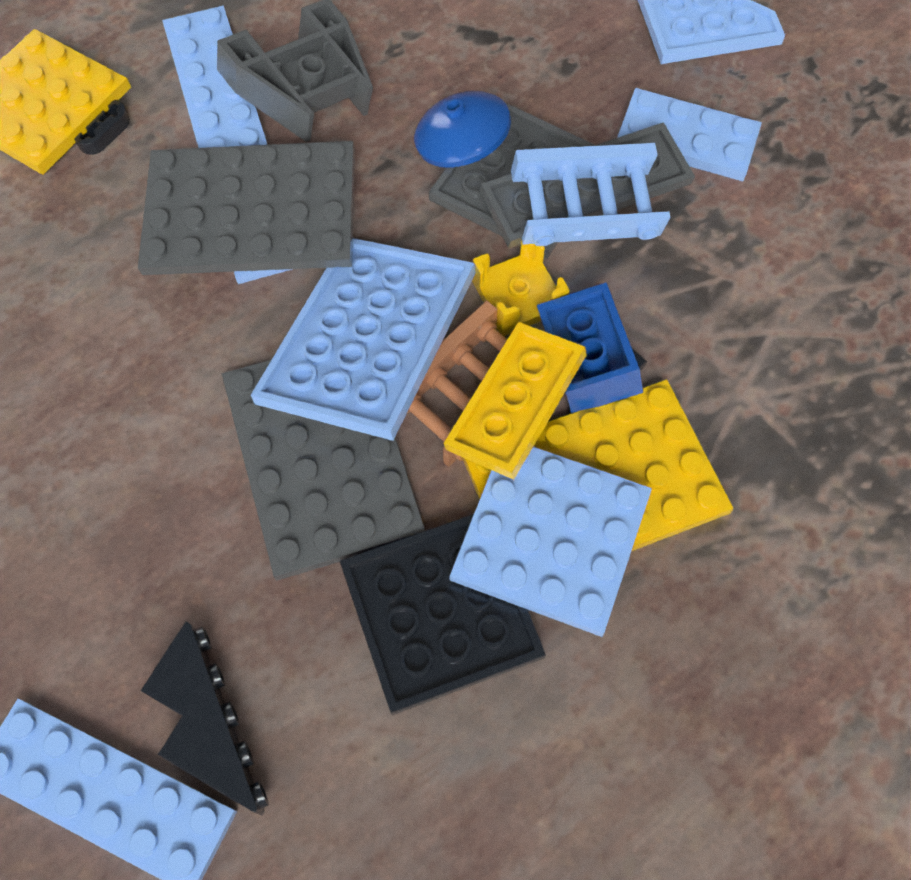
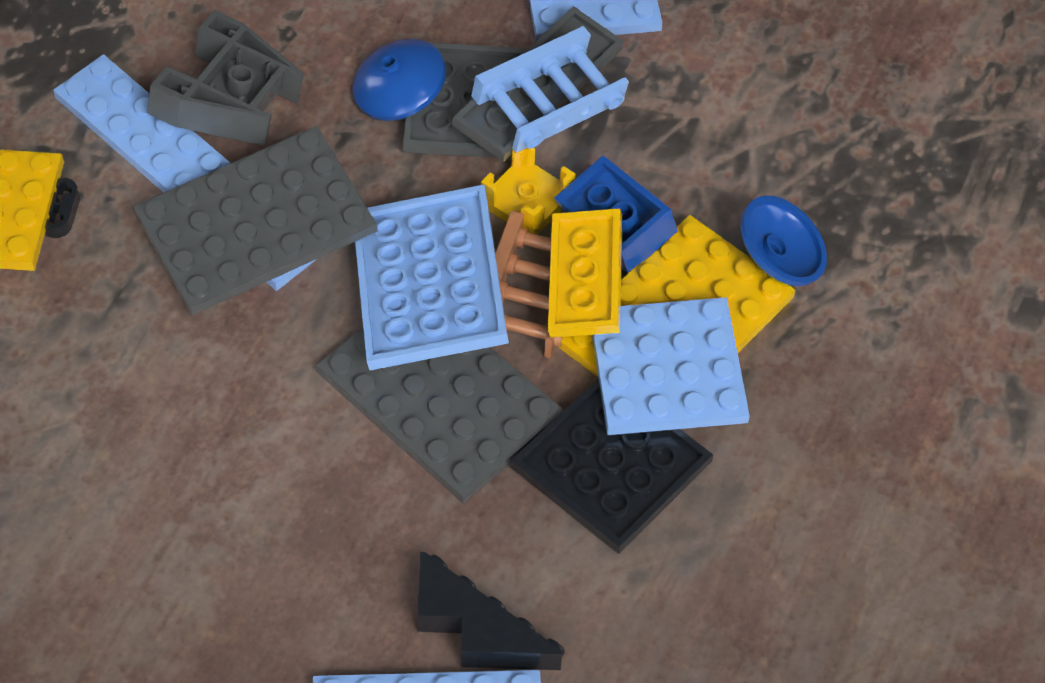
camera: 30 degrees left, 10 degrees down
none -> blue dish [740,195,827,286]

